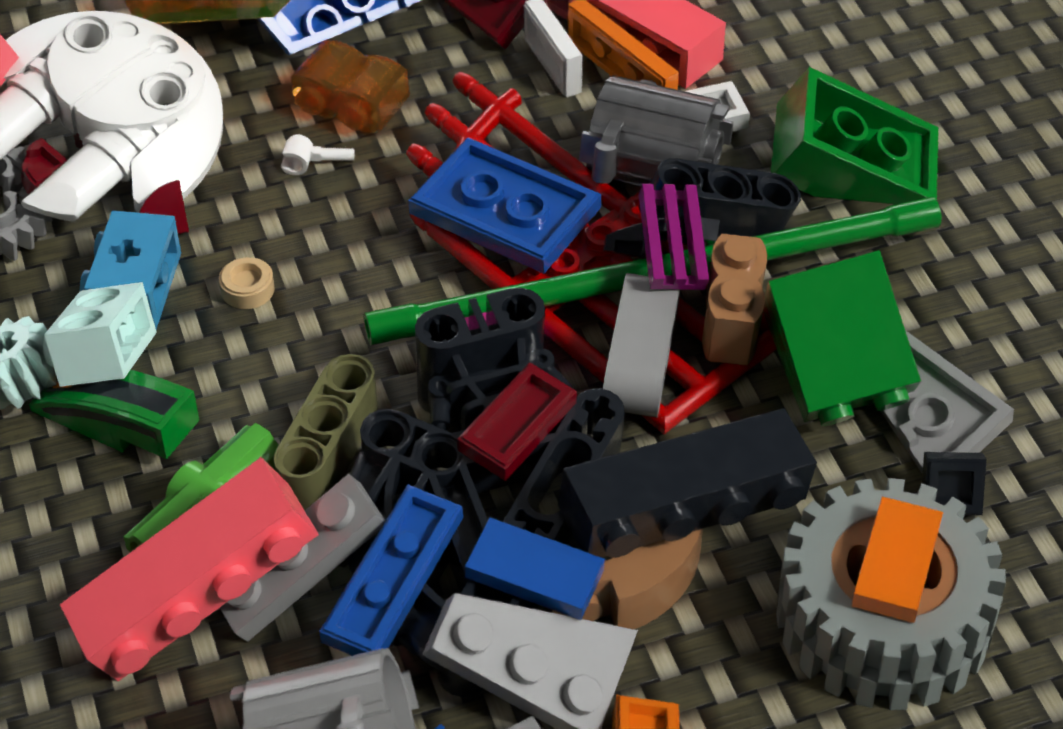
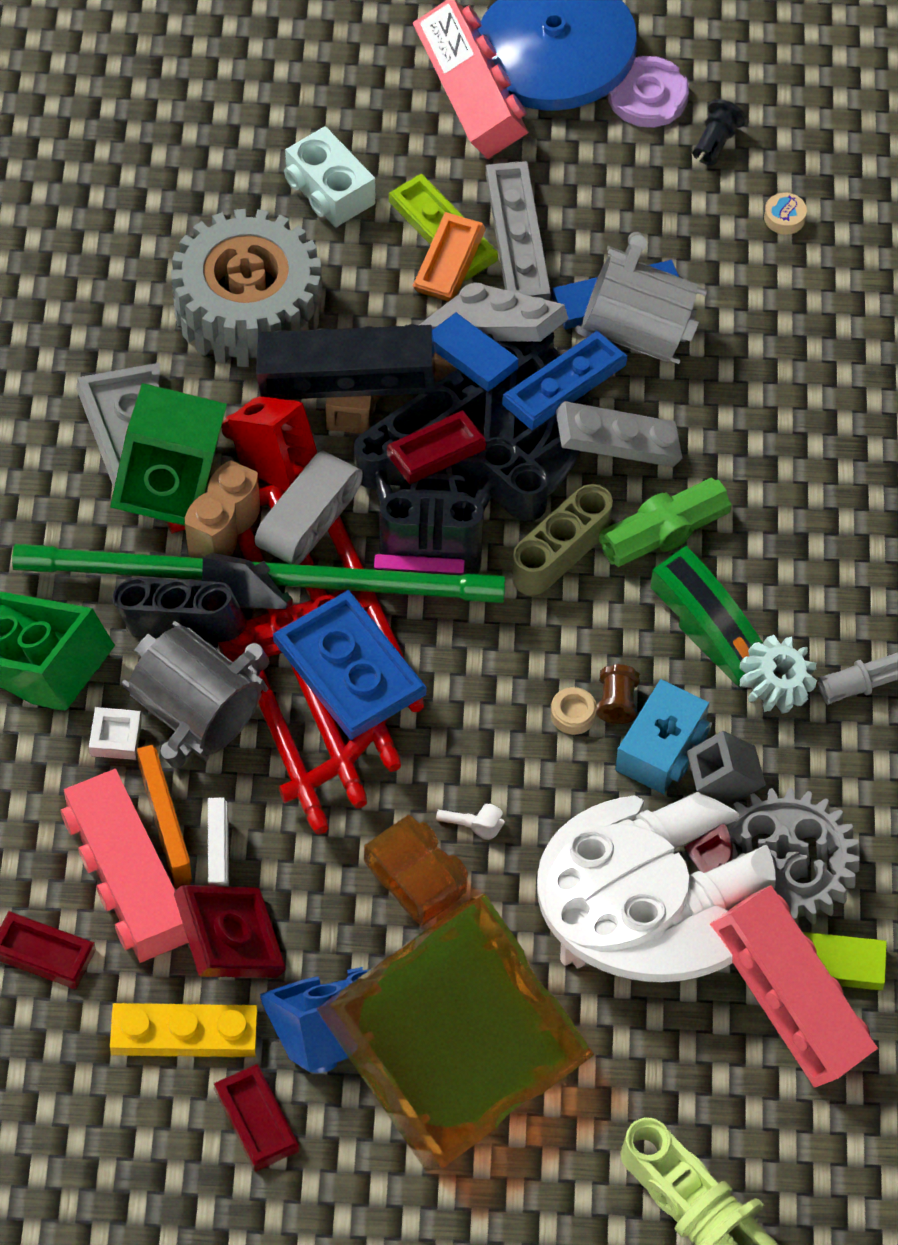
camera: 160 degrees left, 10 degrees up
light aqua brick [43,282,157,387] -> none
coral brick [60,457,319,682] -> none
dark red tile [139,179,189,234] -> none
magenta tile [639,184,709,290] -> none
orange tile [851,496,943,623] -> none
black tile [922,452,987,515] -> none
none -> red torso [222,396,317,492]
none -> reddish brown bush [596,664,640,724]
none -> dark grey brick [687,731,766,806]

